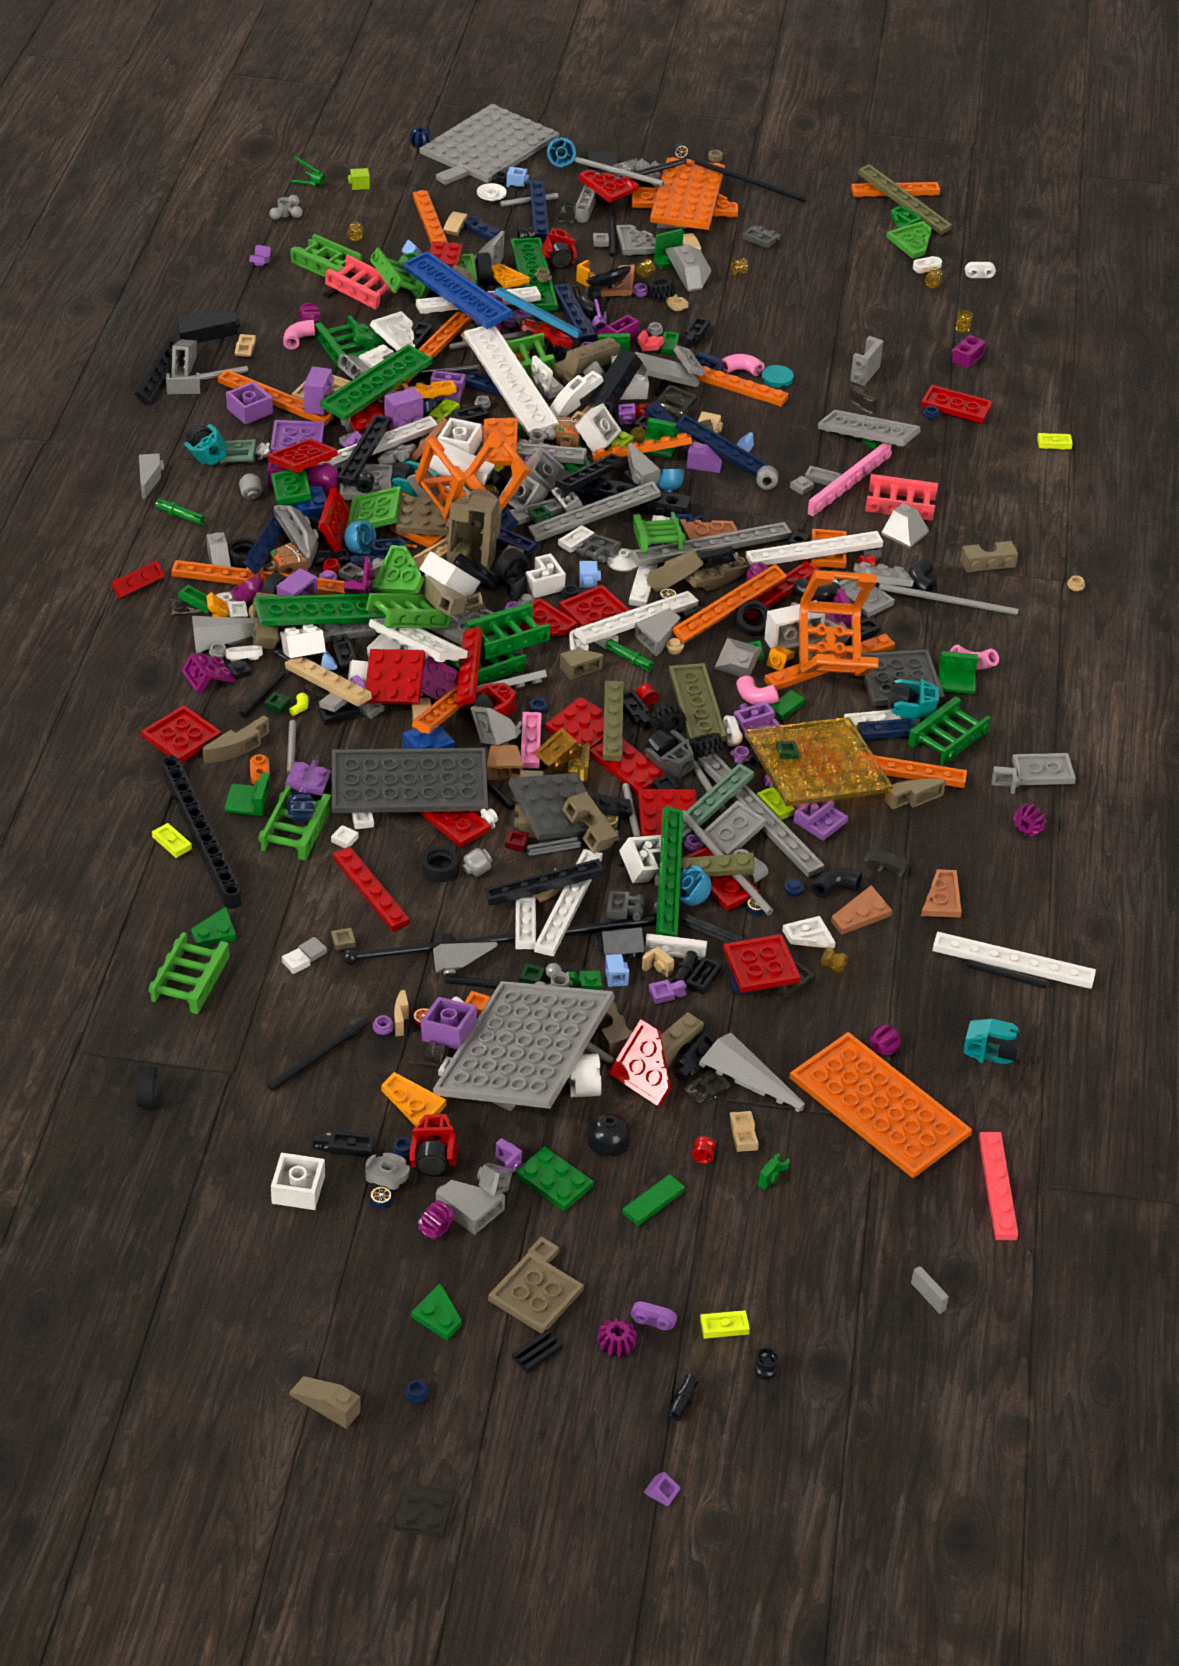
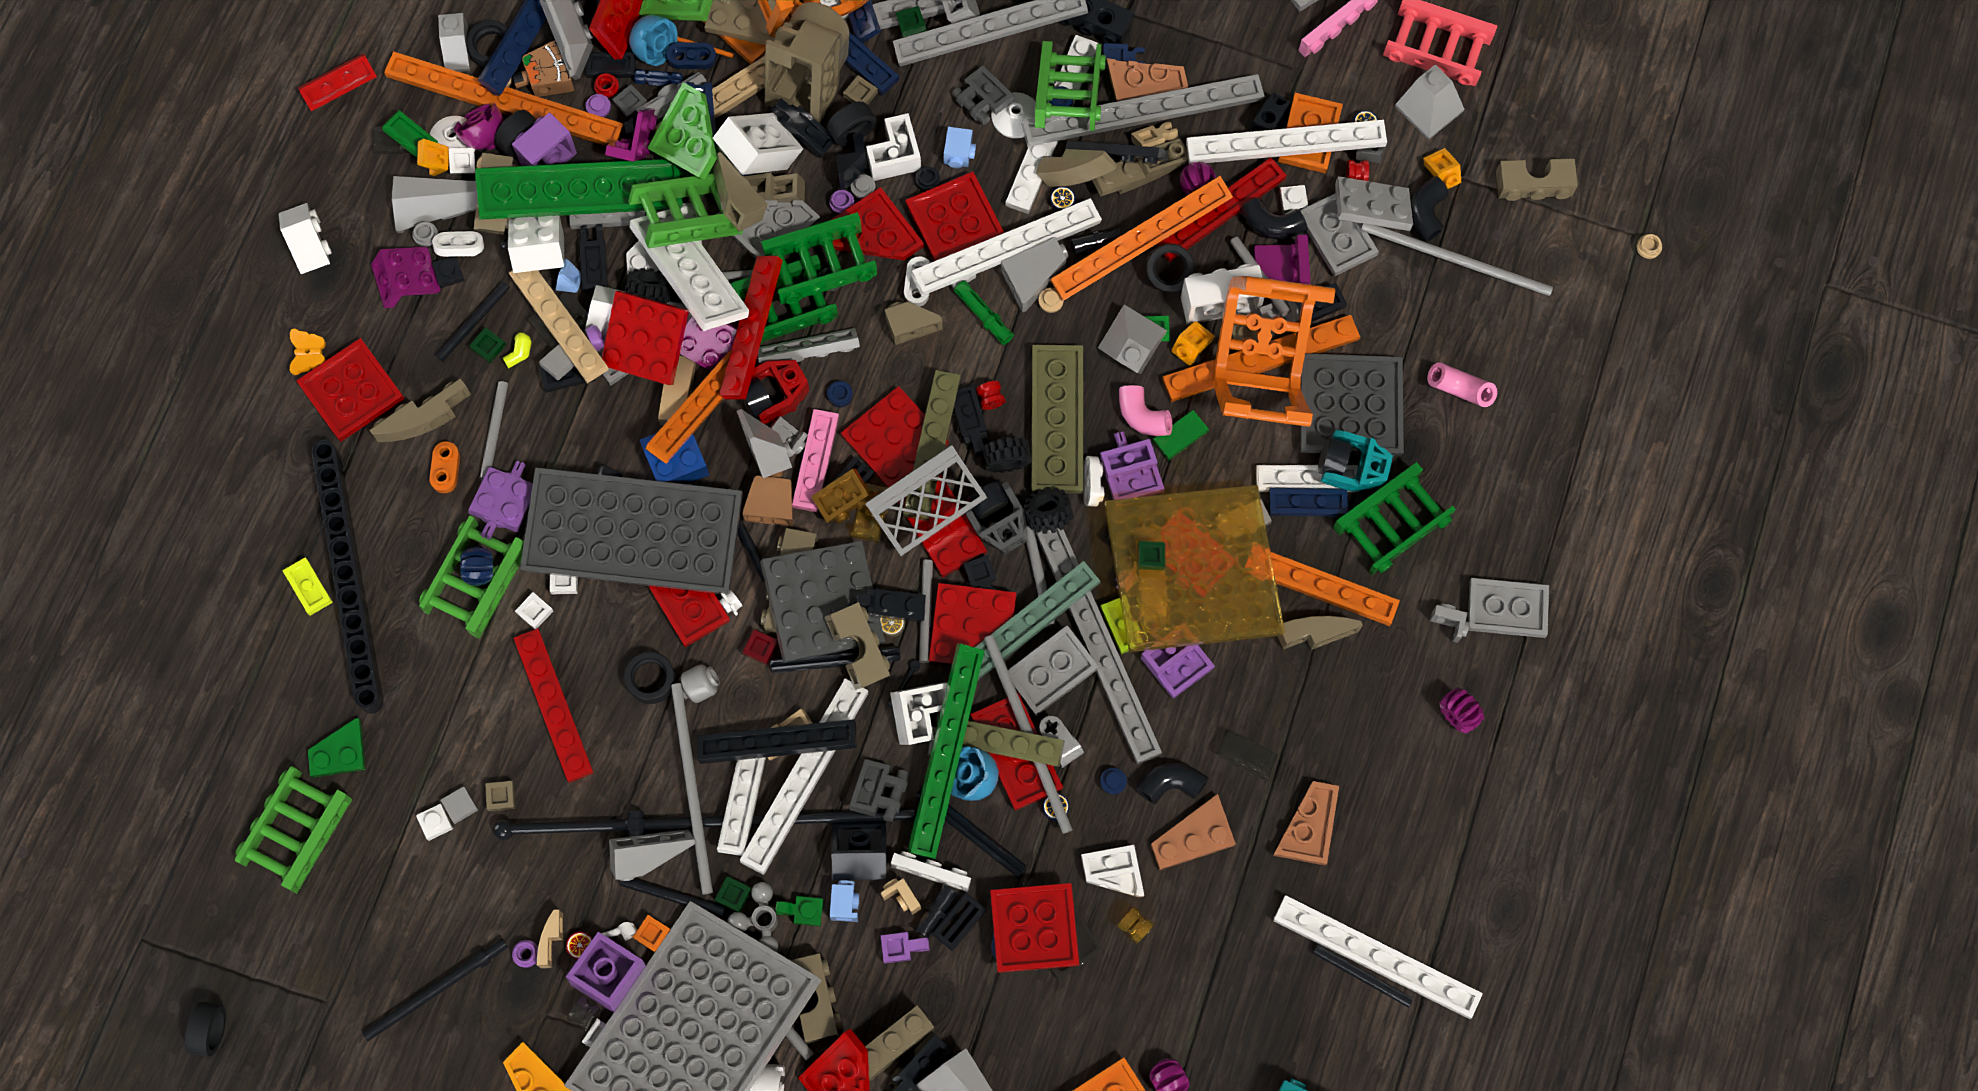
camera: 10 degrees right, 30 degrees up
green bracket [224,773,270,816] -> none
white plate [558,525,594,553] -> none
medium lavender plate [684,834,704,852] -> none
medium lavender plate [730,746,751,764] -> none
green bracket [939,651,978,694] -> none
none -> white brick [279,203,332,274]
none -> light orange animal [289,329,326,375]
none -> light grey piece [671,683,713,895]
none -> light grey fence [866,445,987,556]
none -> light orange bracket [1423,148,1461,189]

